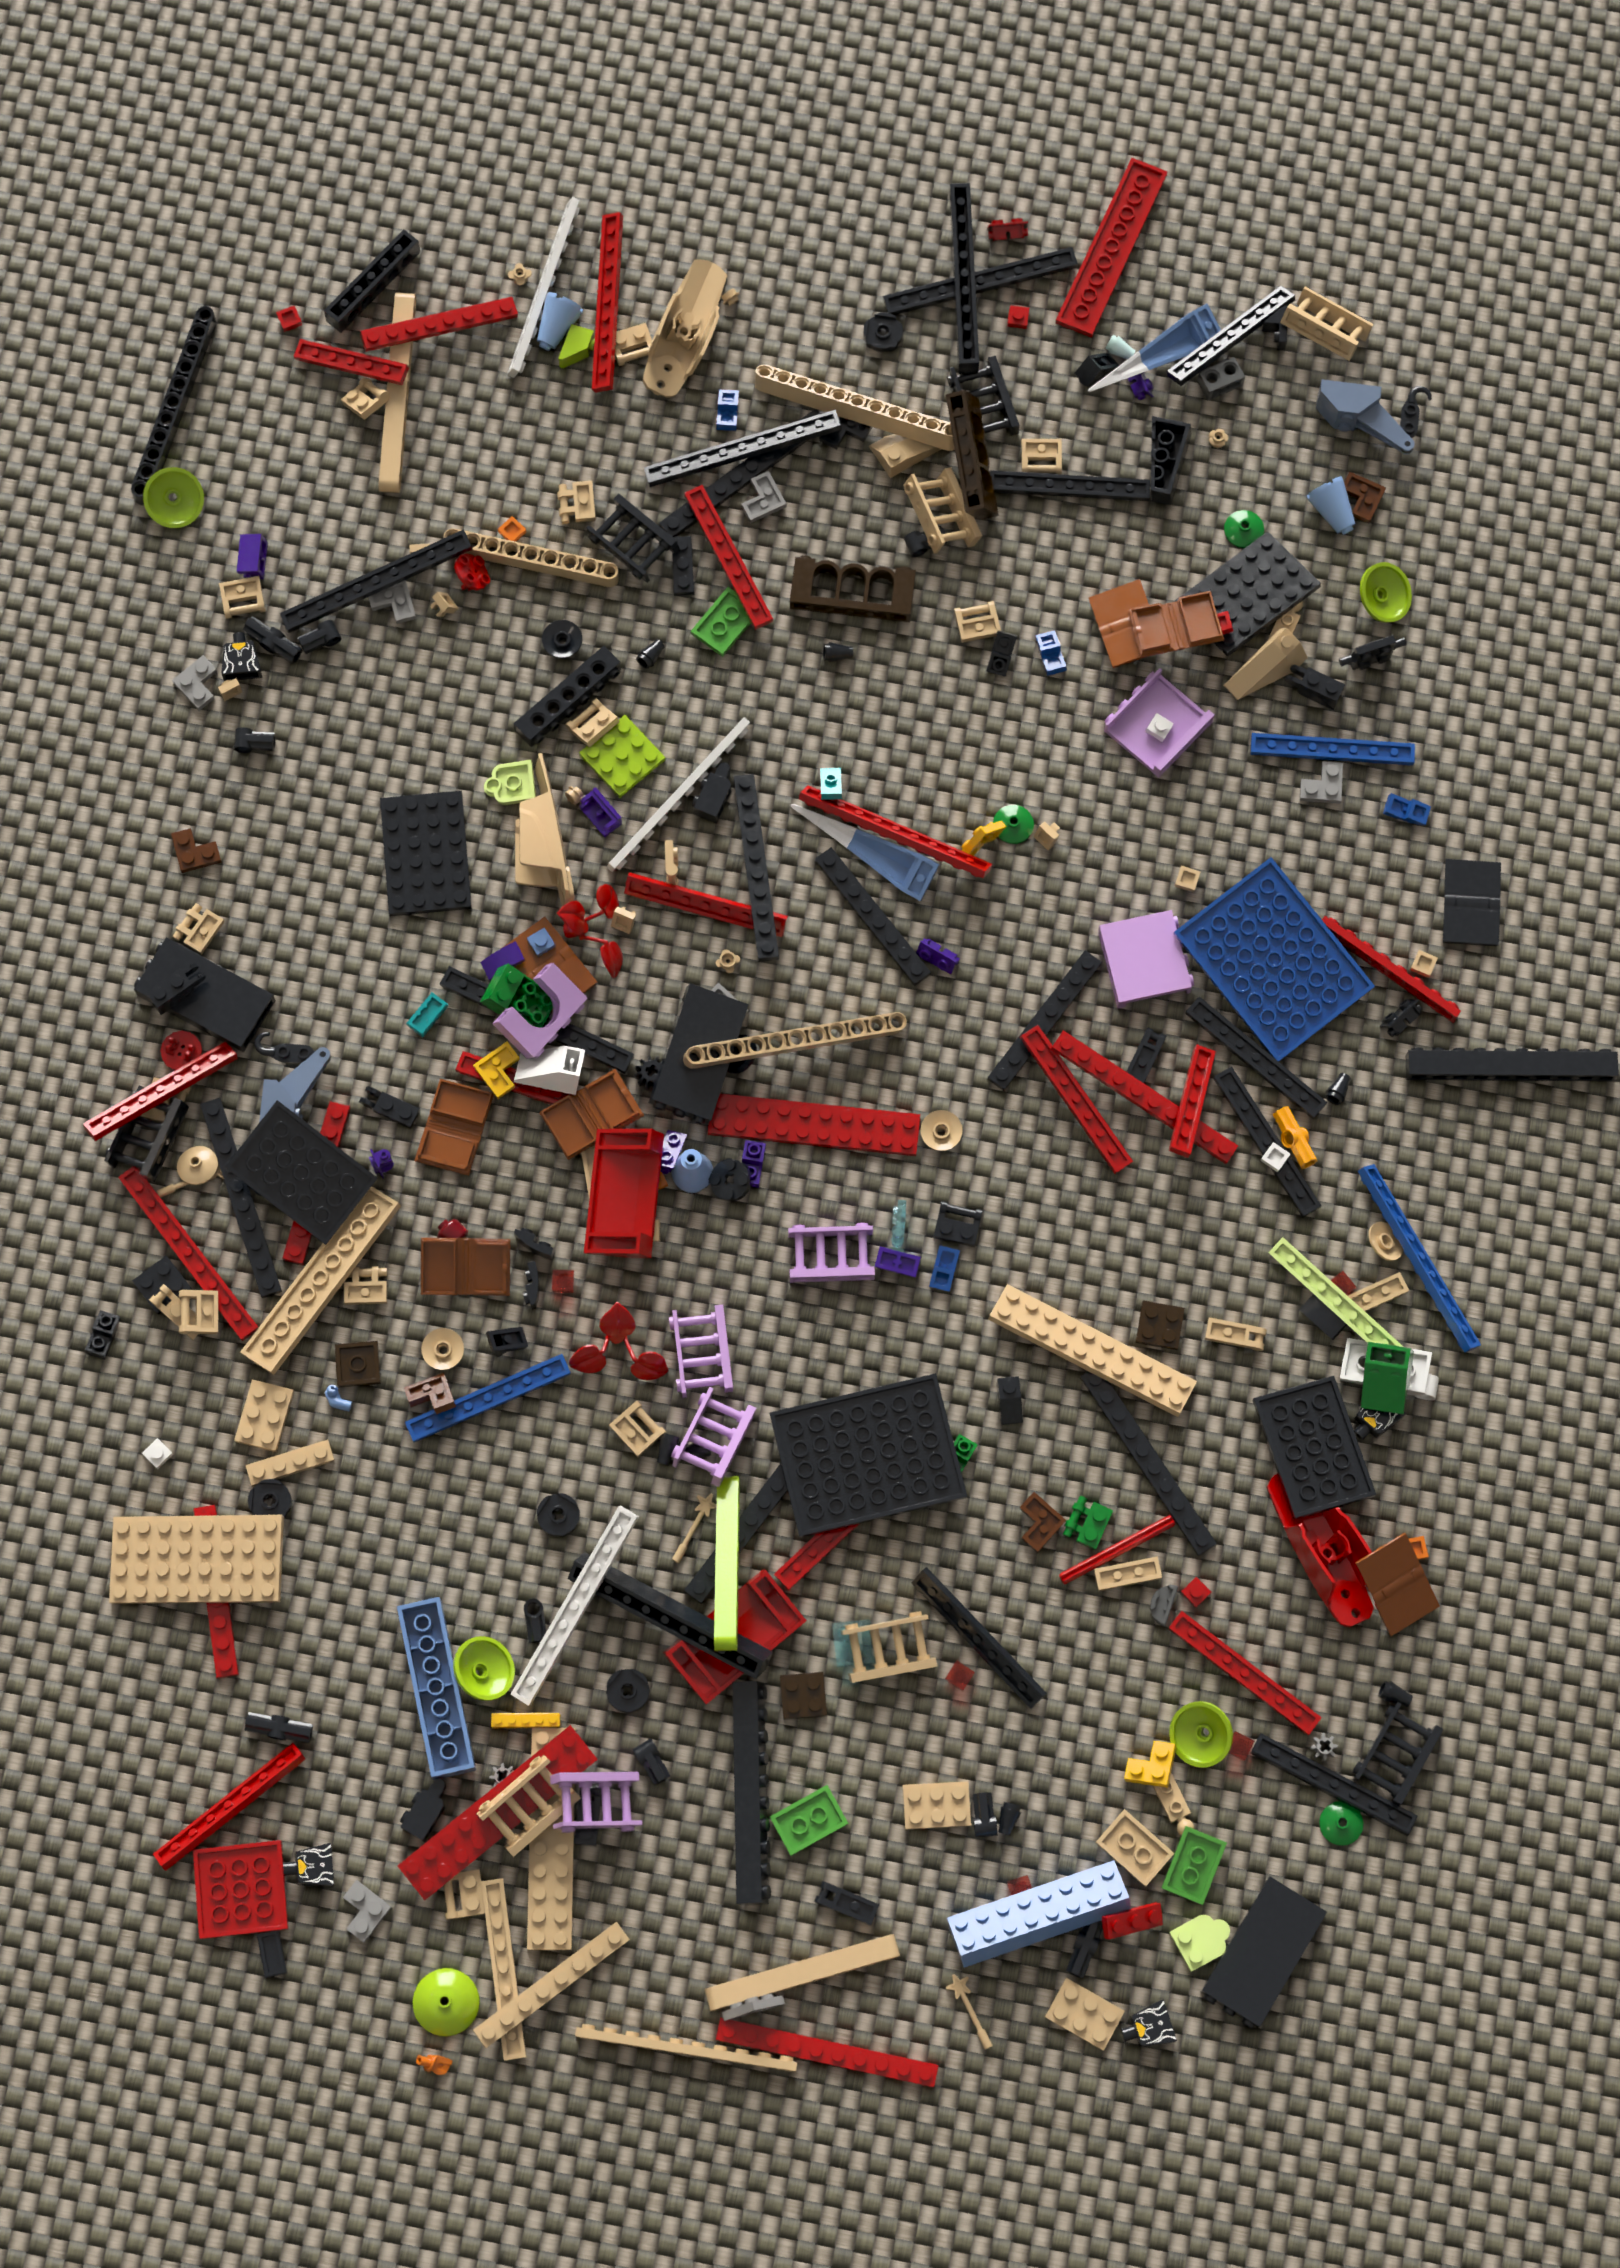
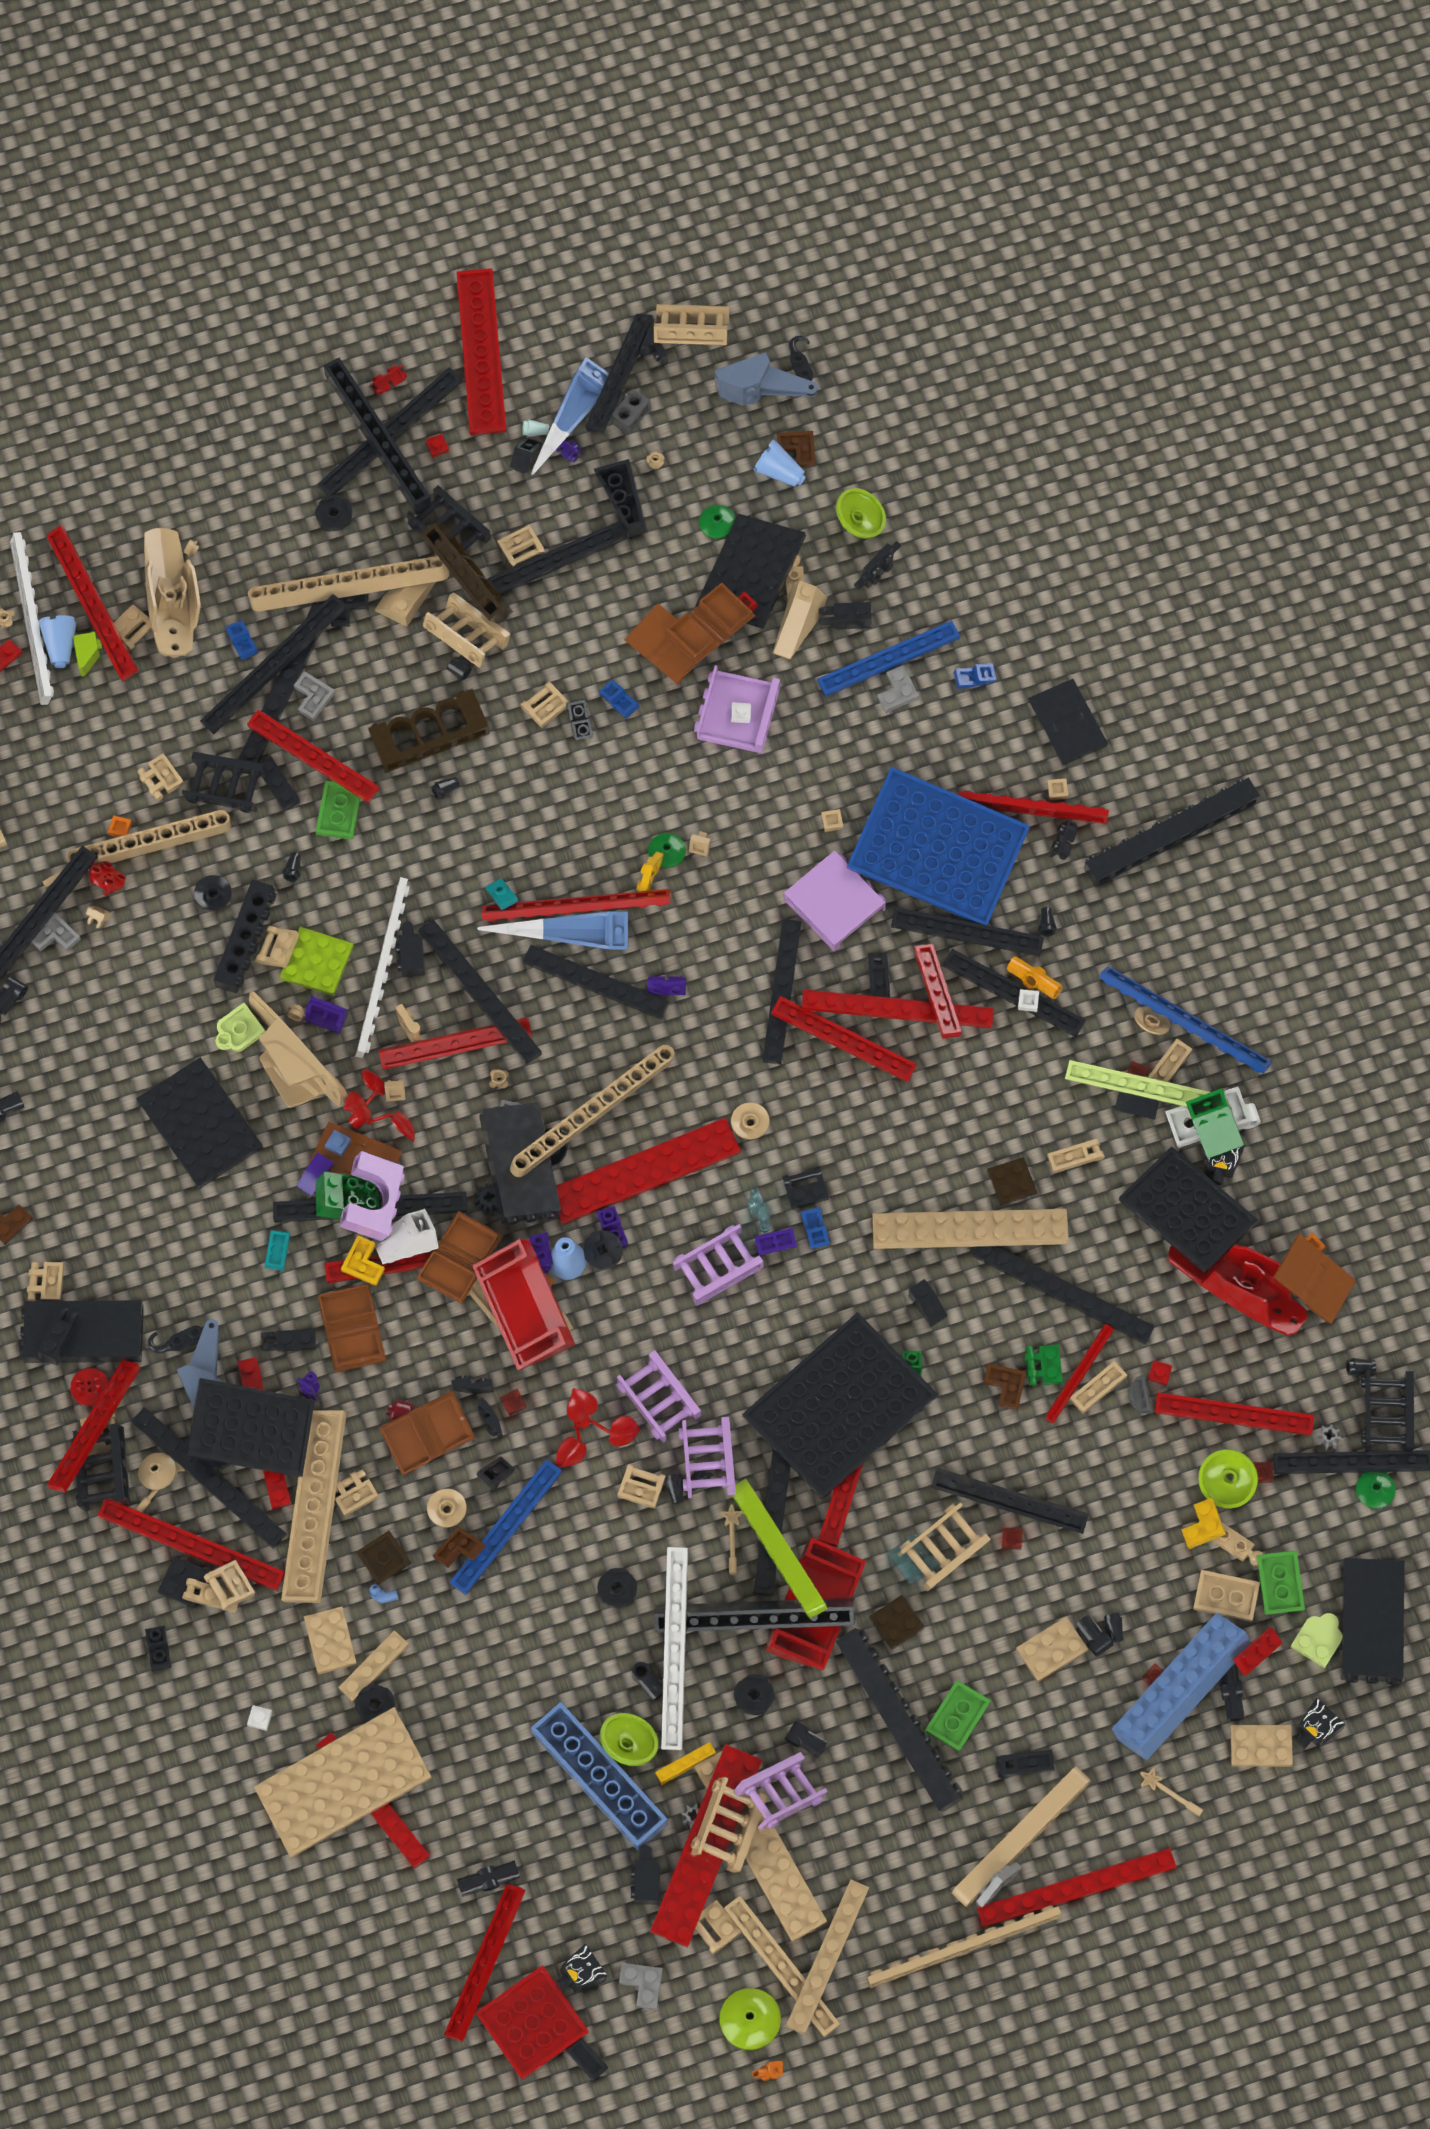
camera: 25 degrees left, 5 degrees down
black plate [574,1784,602,1847] -> none

